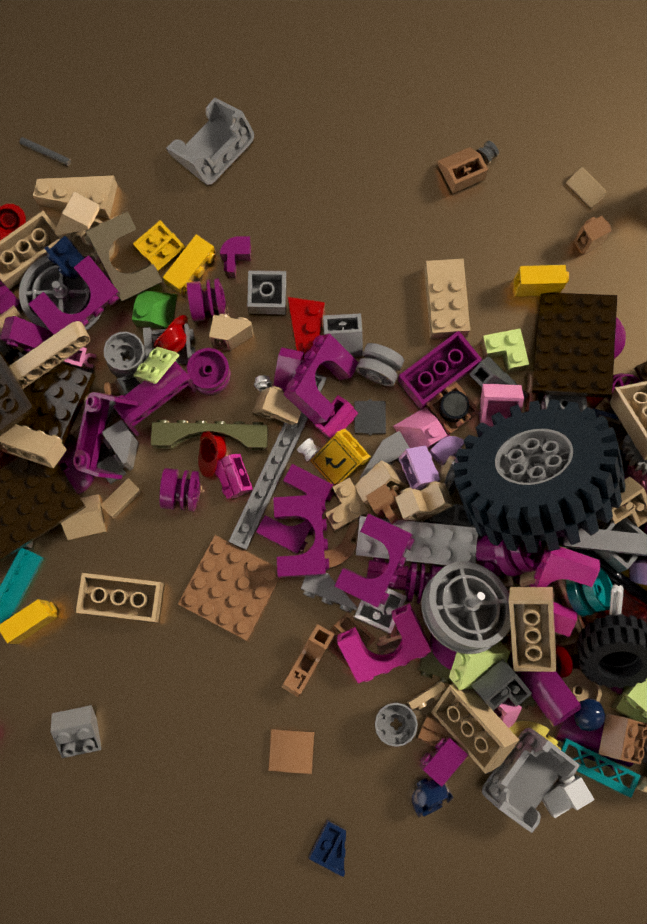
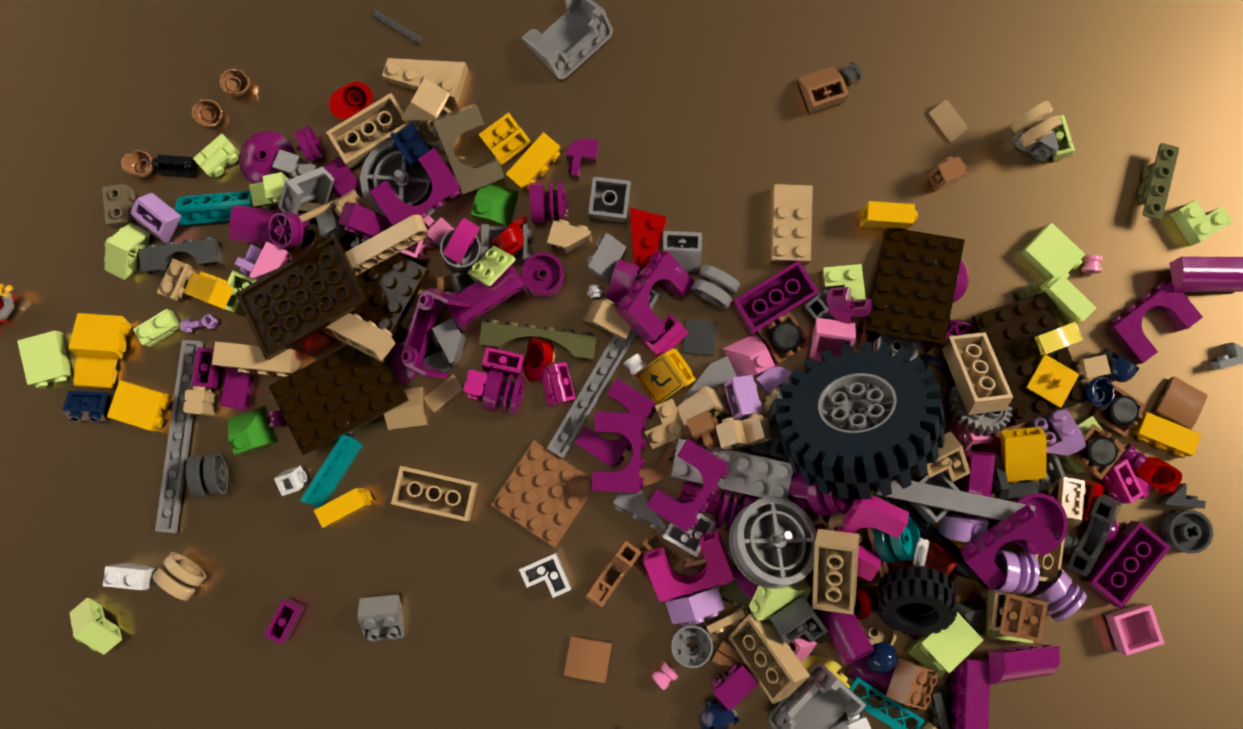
camera: 10 degrees right, 5 degrees up
none -> bright pink brick [423,215,453,248]
none -> dark pink slope [443,218,480,264]
none -> dark pink brick [463,369,488,401]
none -> dark pink brick [482,347,524,377]
none -> white brick [519,552,572,598]
none -> light grey slope [587,233,627,283]
none -> bright pink wheel [651,662,679,690]
none -> lavender brick [666,586,725,626]
none -> magenta brick [826,287,872,323]

